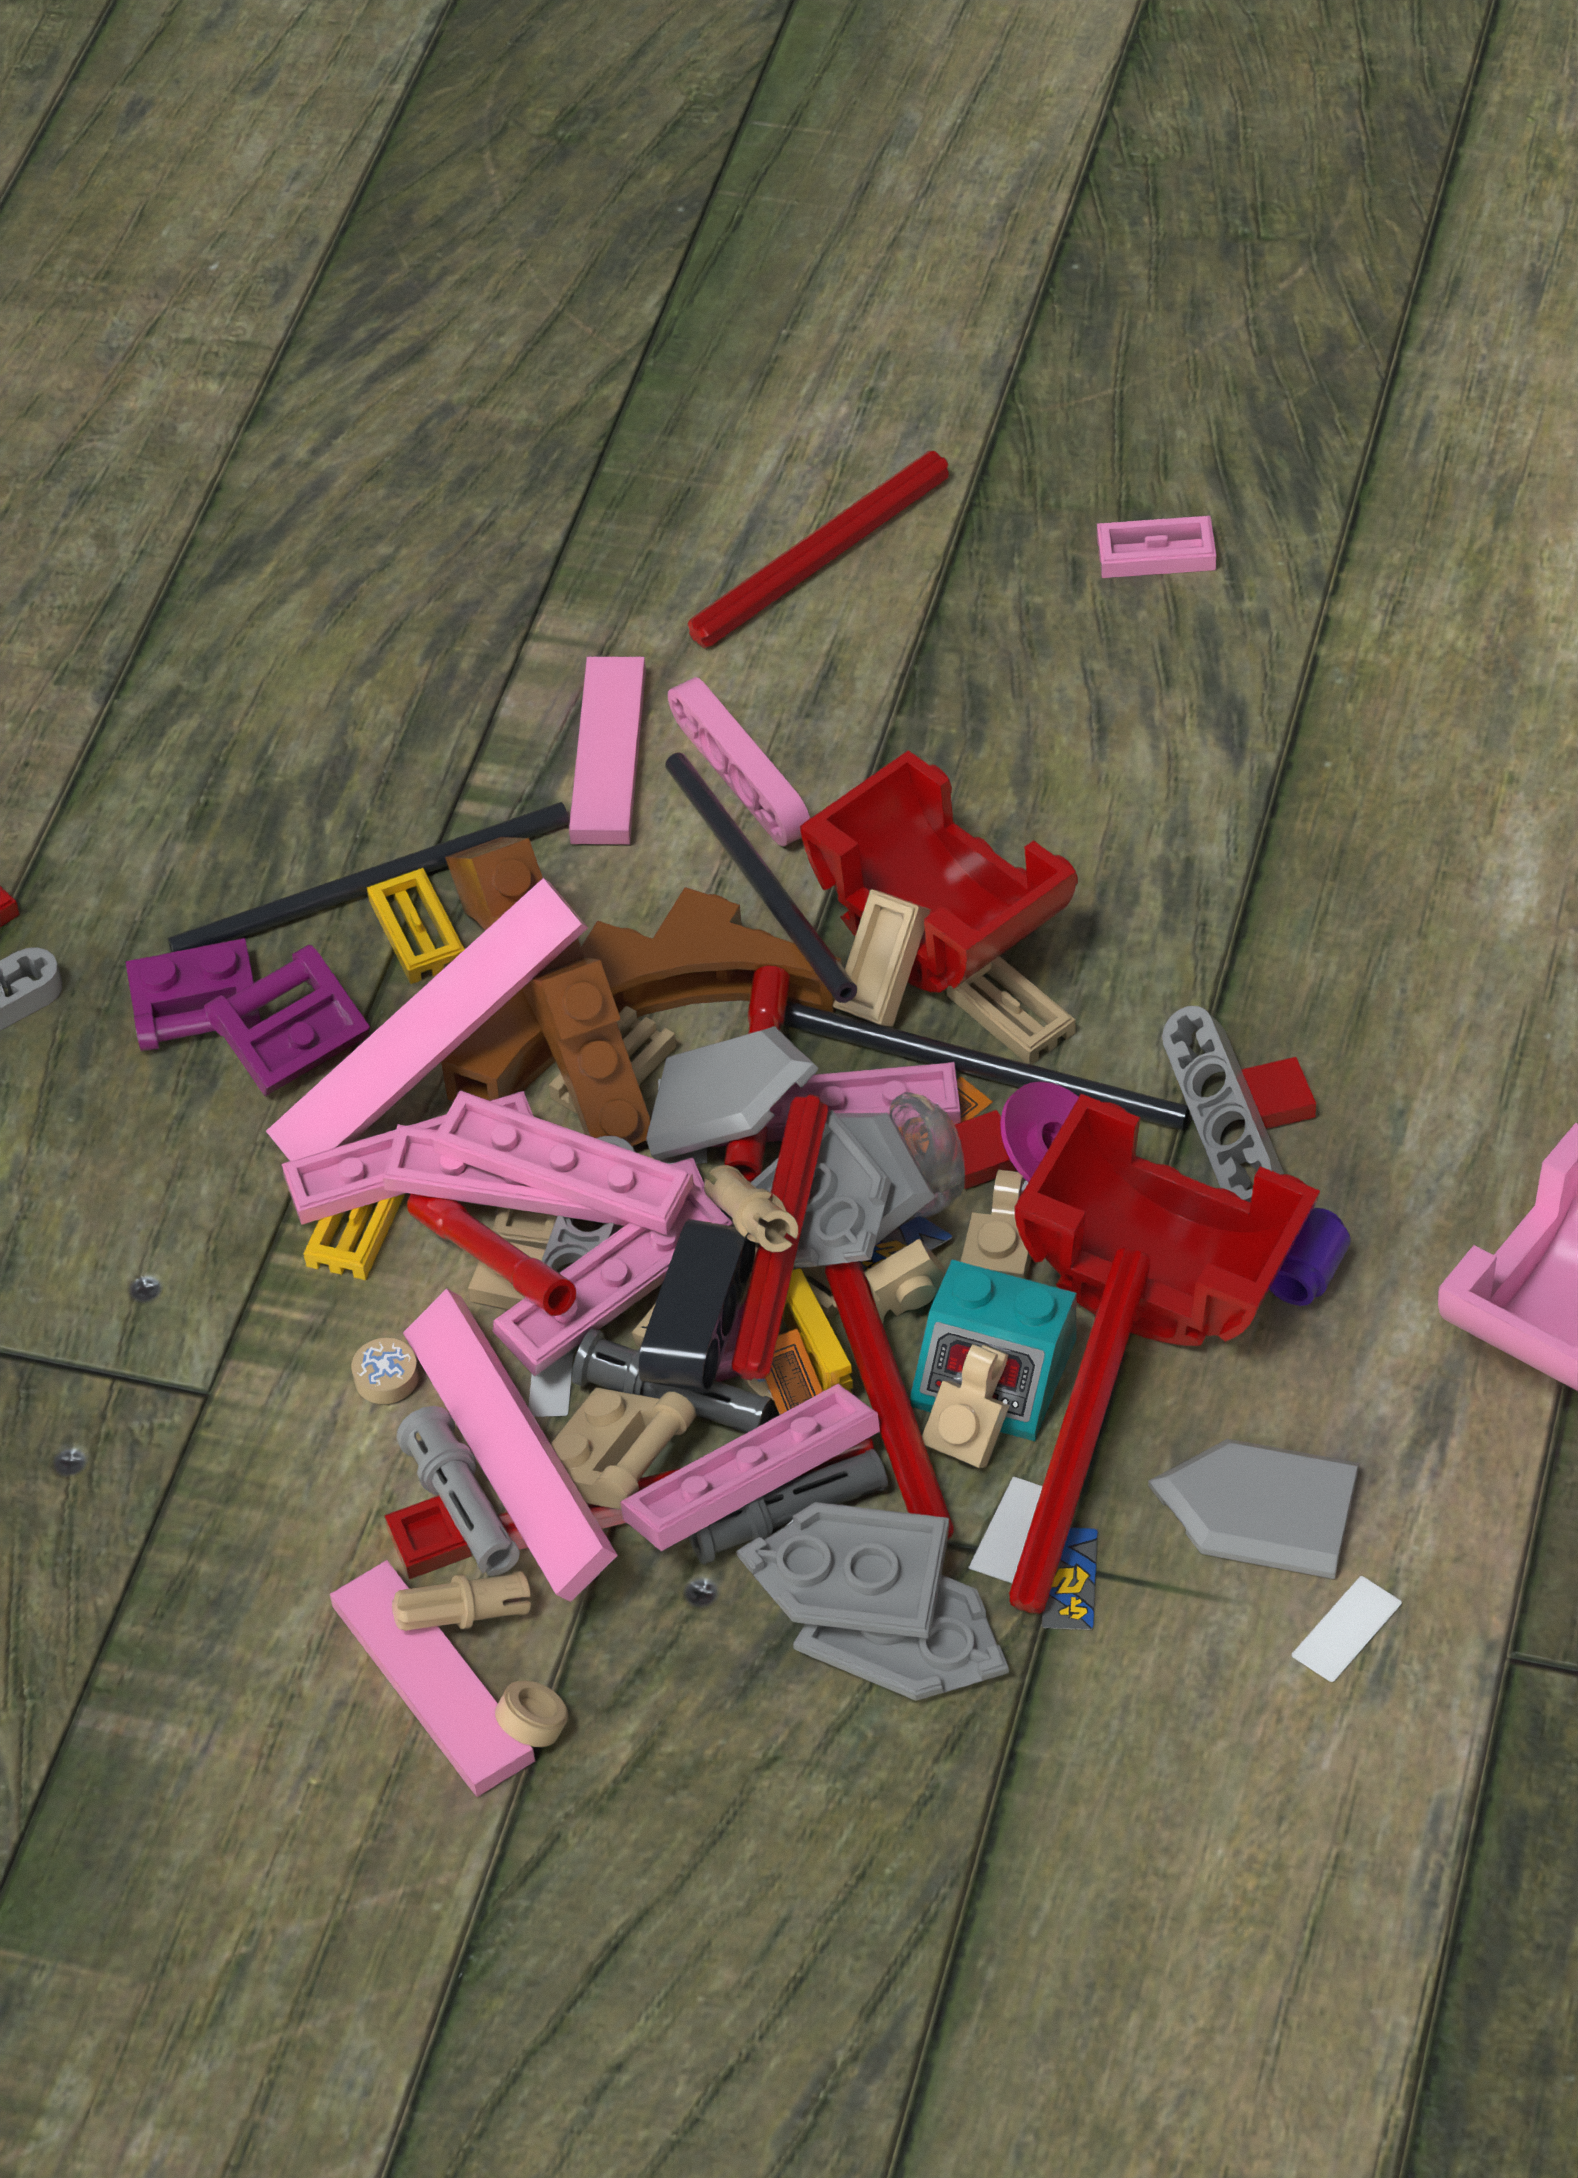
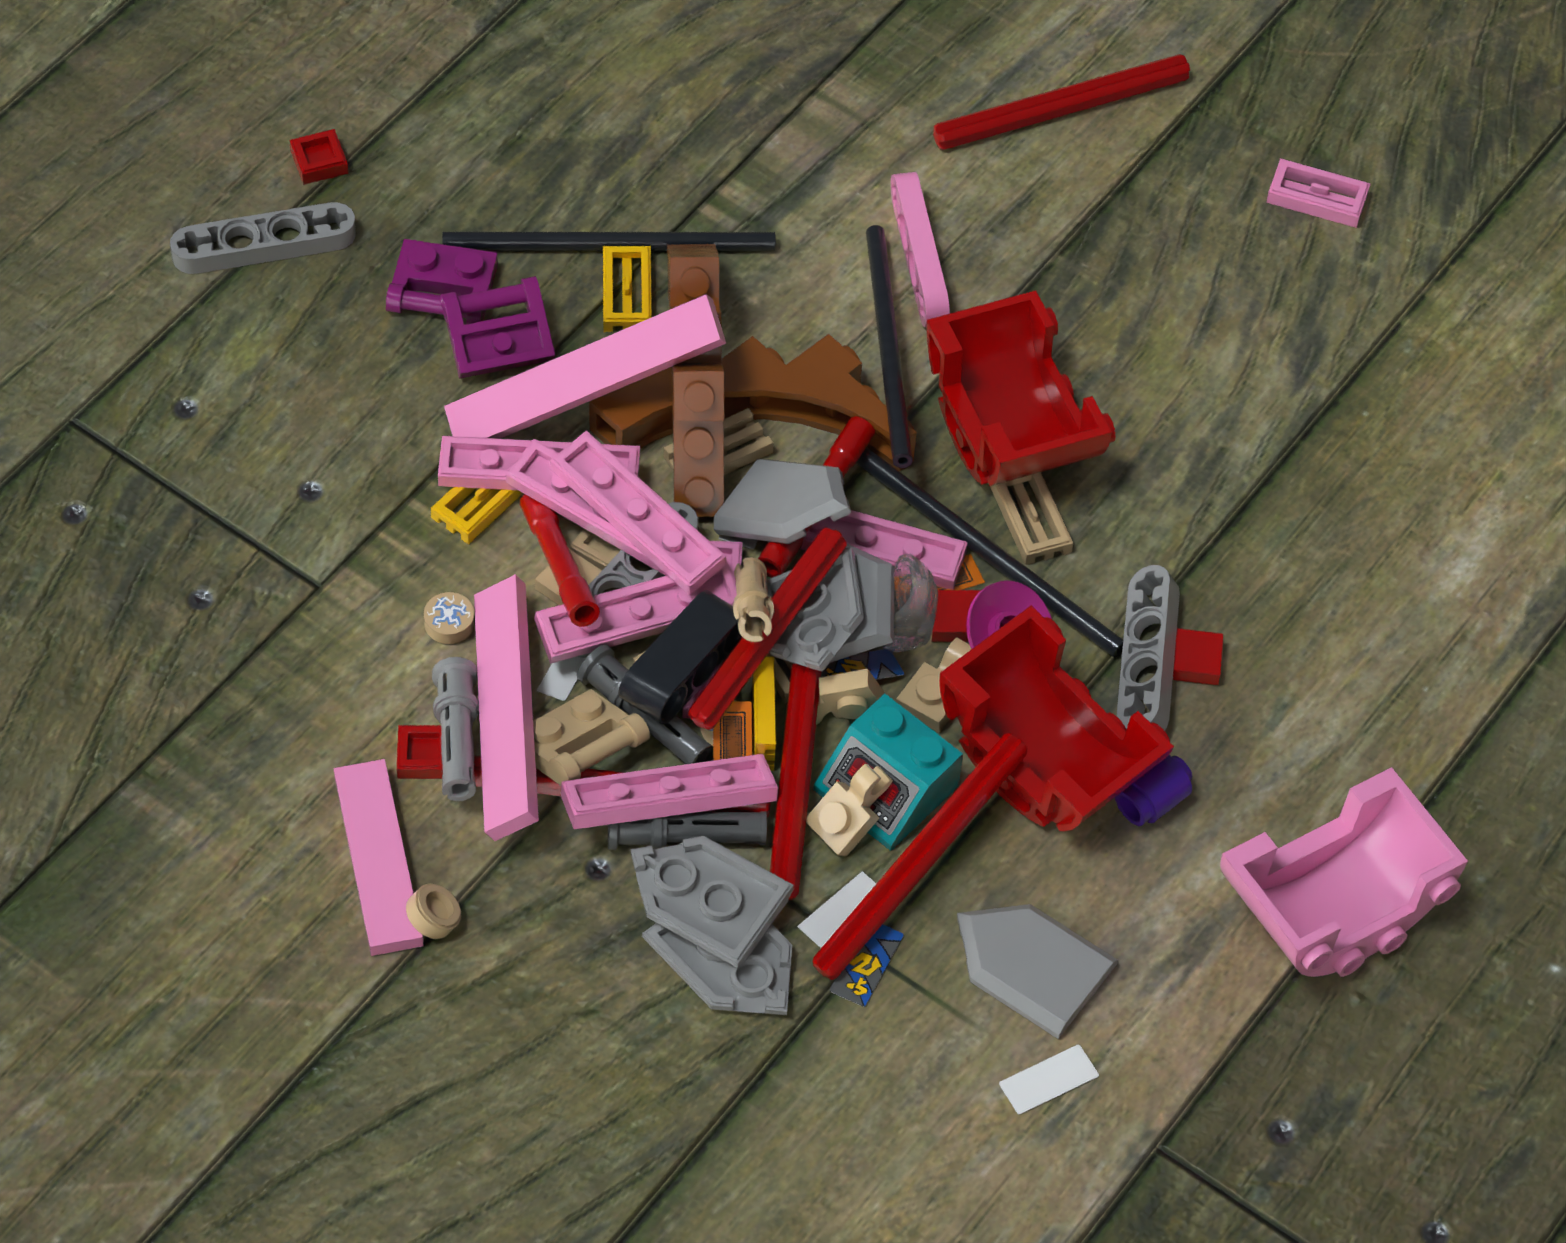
camera: 15 degrees right, 5 degrees up
tan axle [392,1571,530,1631] -> none
bright pink tile [569,657,646,844] -> none
tan tile [833,889,931,1027] -> none

